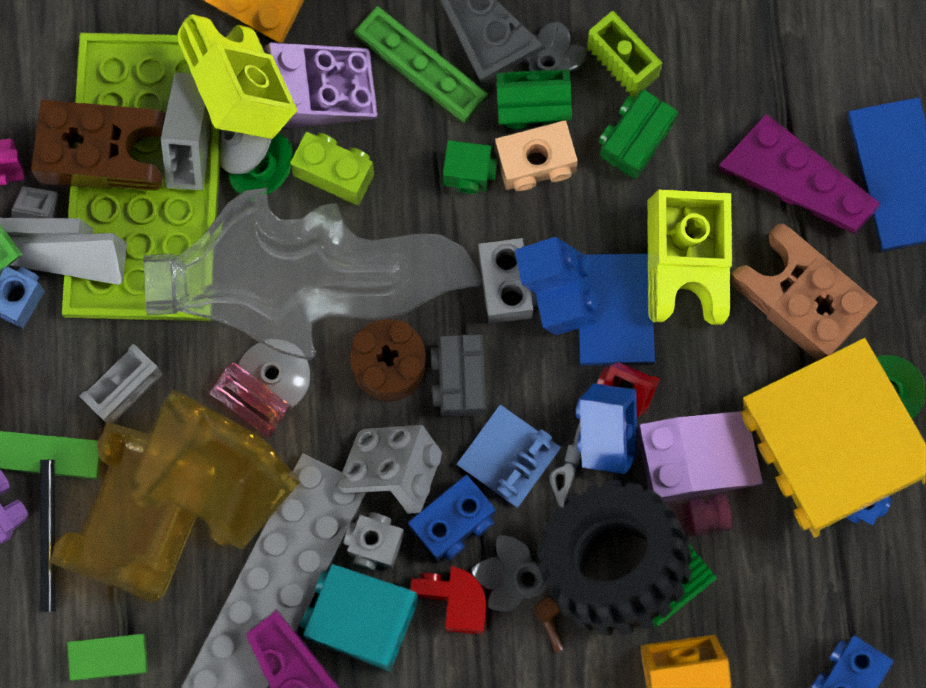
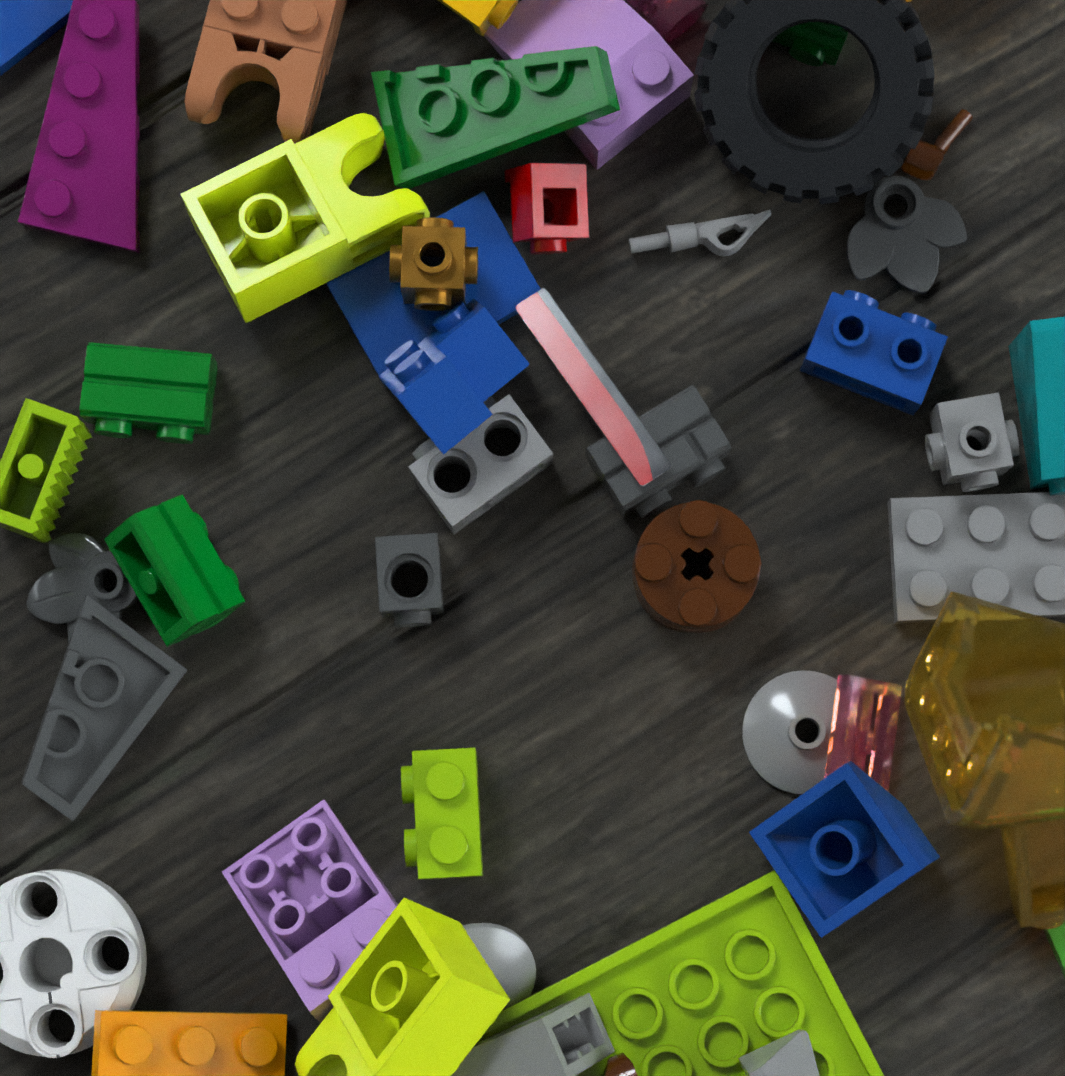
camera: 120 degrees left, 5 degrees up
light grey hinge [79,343,163,426] -> none
clear piece [143,188,482,360] -> none
green dish [229,132,294,199] -> none
light grey bracket [338,425,442,513] -> none
bright green tile [354,6,488,124] -> none
red brick [410,567,486,635] -> none
green brick [443,140,498,194] -> none
medium blue hinge [456,405,561,508] -> none
light nougat brick [495,120,578,191] -> none
brick [576,384,638,474] -> none
none -> green wing [371,46,620,189]
none -> dark grey brick [375,533,444,627]
none -> pearl gold brick [389,218,478,311]
none -> sticker [516,289,671,486]
none -> blue slope [749,761,940,938]

